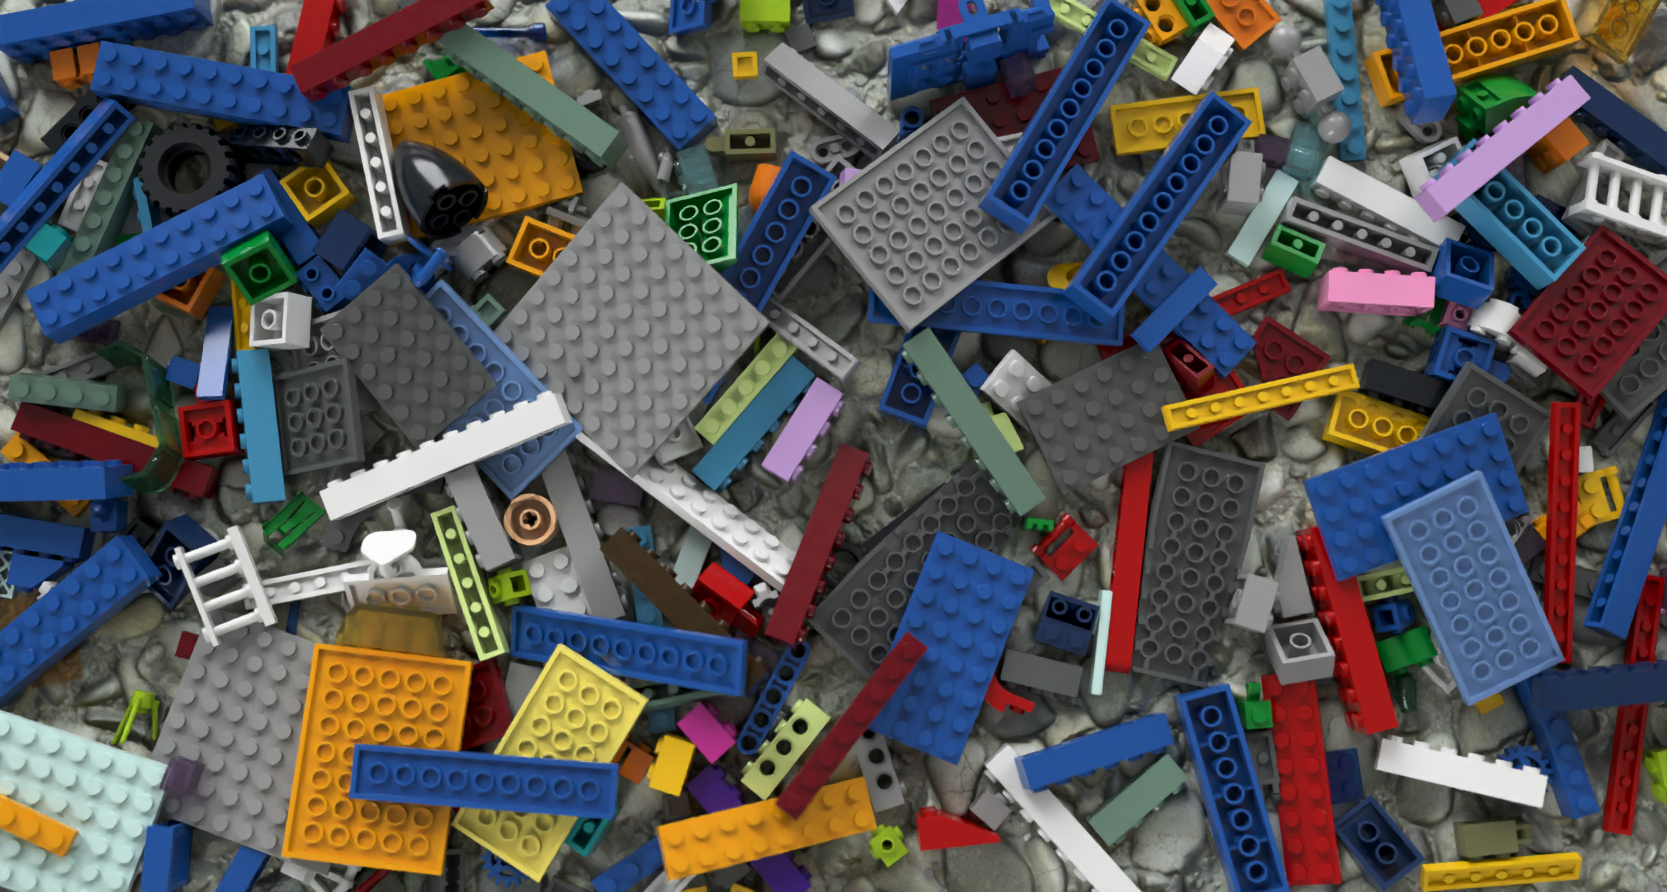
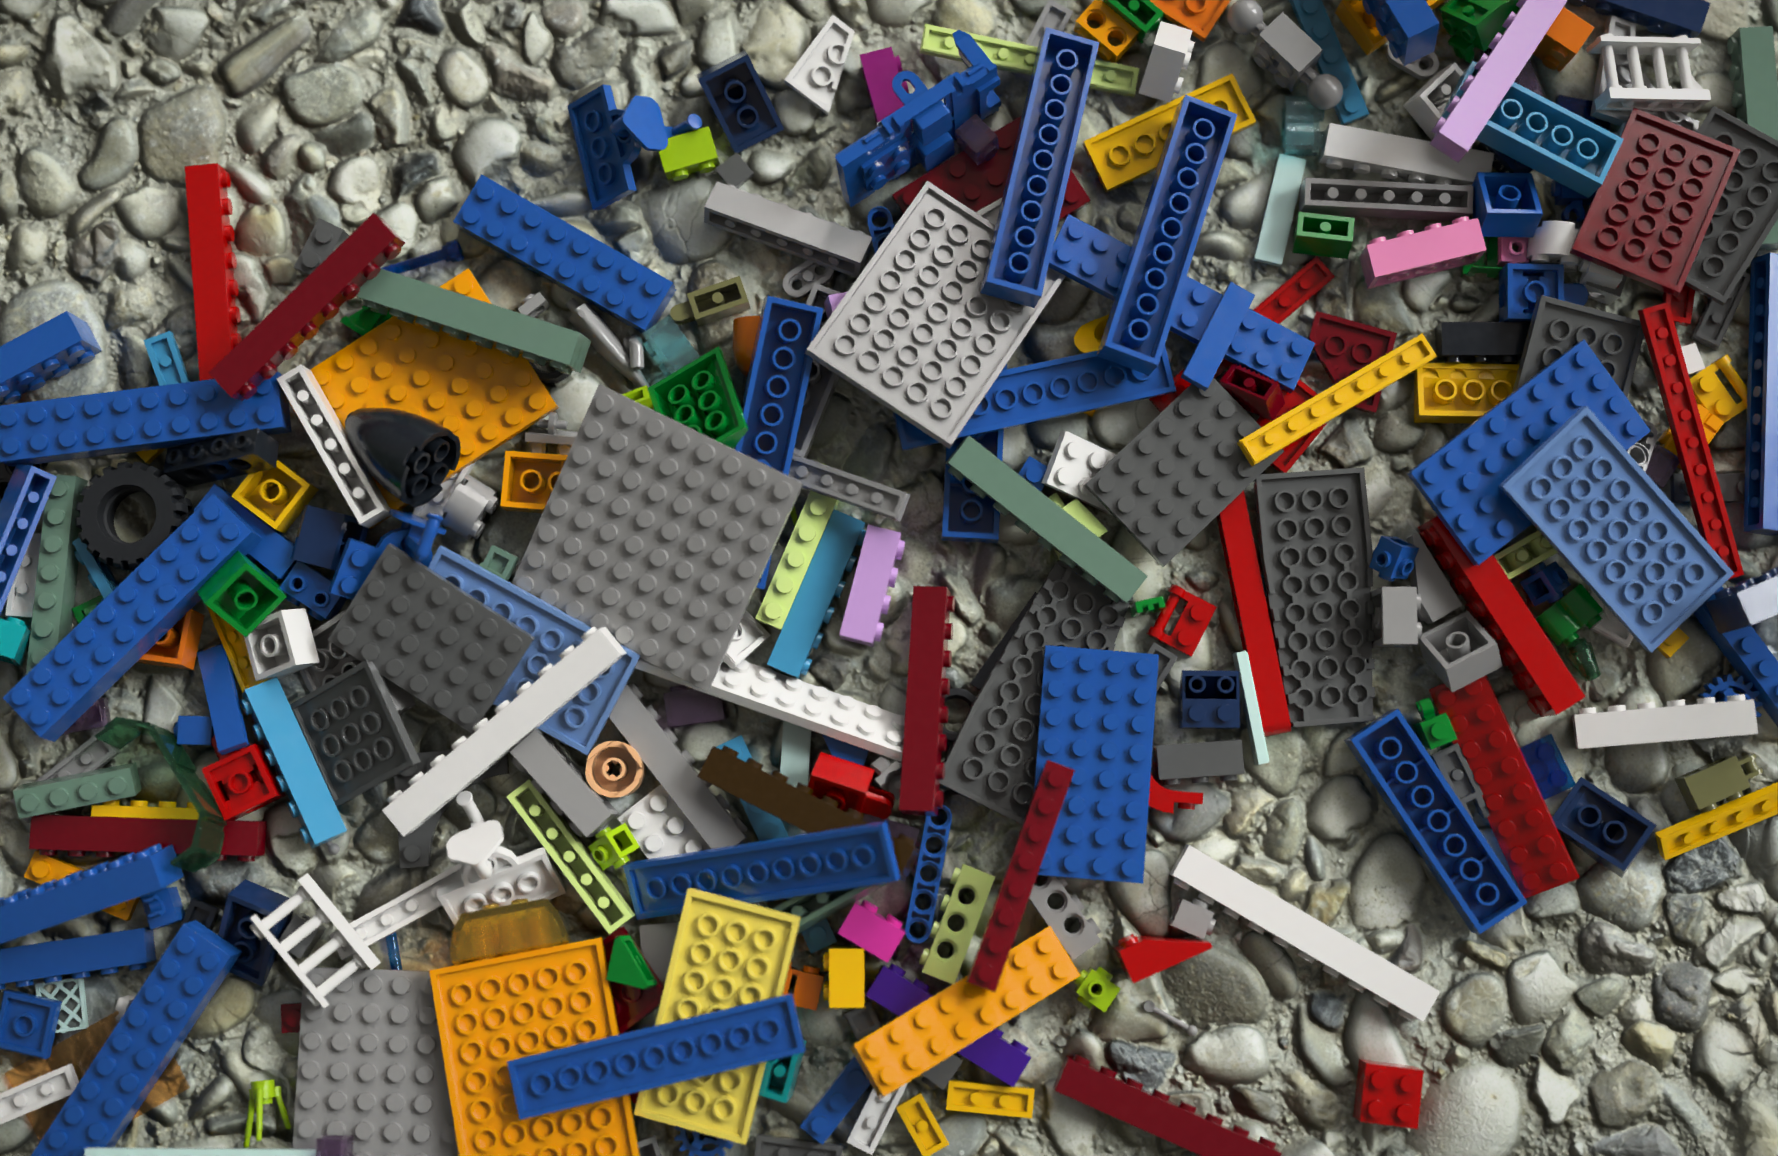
camera: 15 degrees left, 0 degrees up
blue slope [6,553,75,592] -> none
green piece [262,491,326,558] -> none
yellow plate [732,51,758,80] -> none
blue brick [1014,713,1174,793] -> none
sand green brick [1085,752,1188,846] -> none
light grey hinge [1216,139,1266,216] -> none
clear purple brick [1254,134,1290,169] -> none
none -> green slope [606,935,658,989]
none -> blue brick [1369,536,1419,582]

